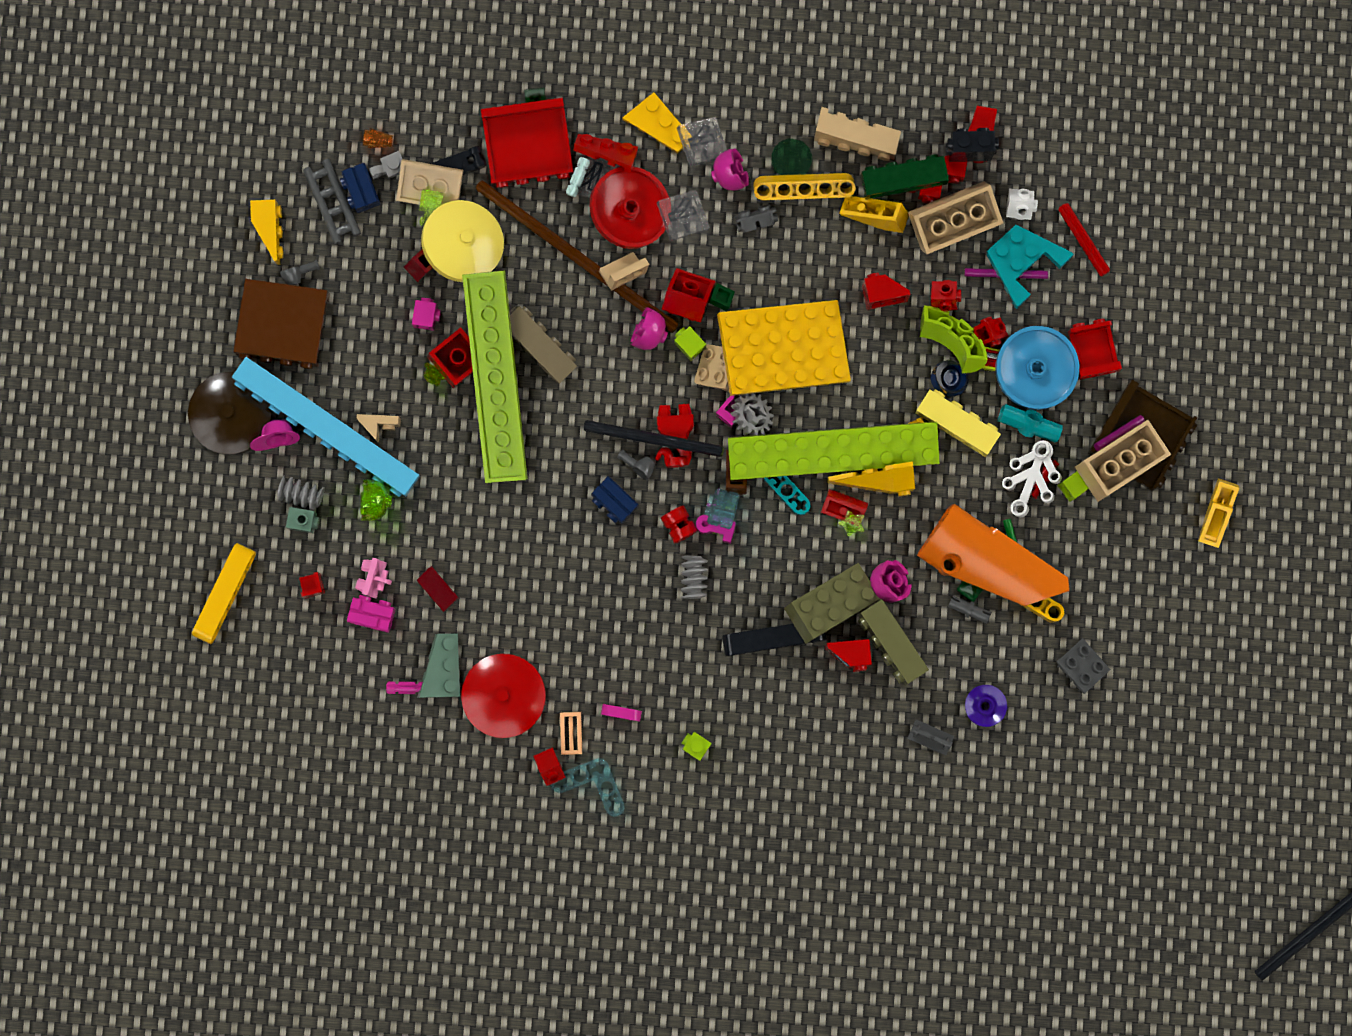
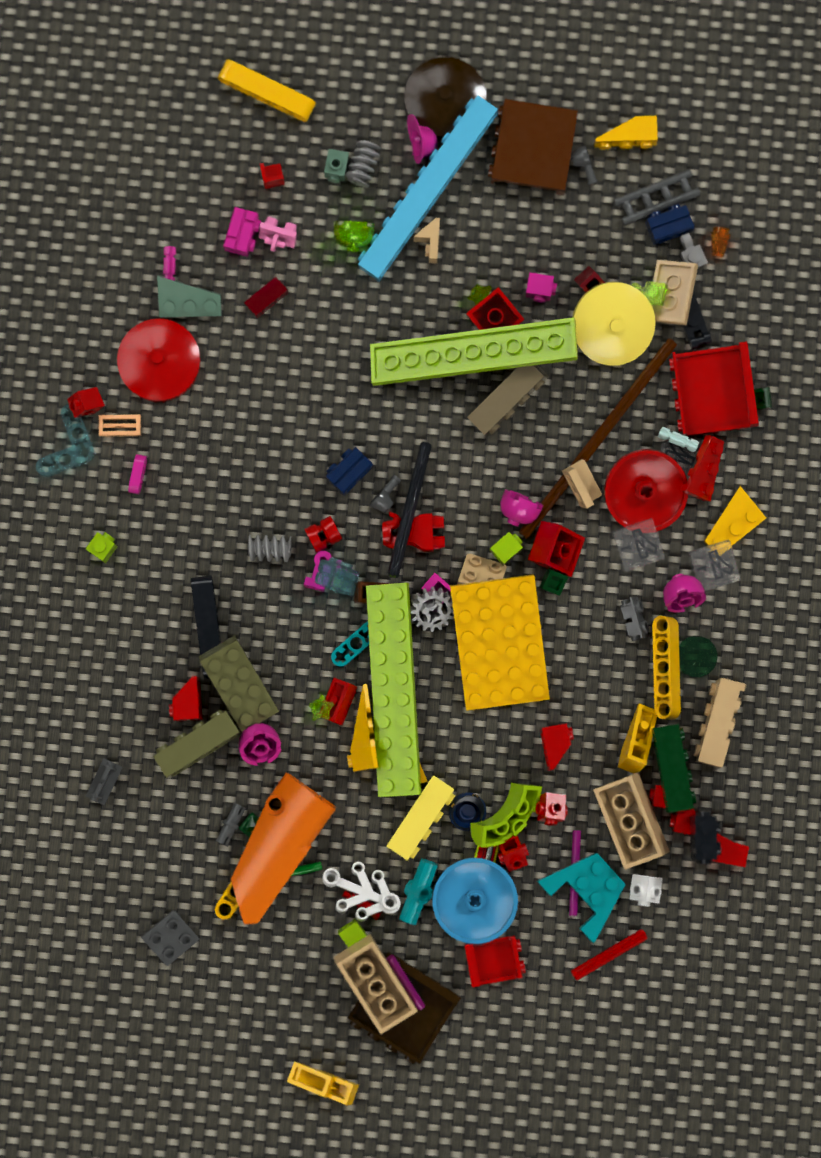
camera: 90 degrees right, 0 degrees up
dark purple dish [965,685,1007,727] -> none

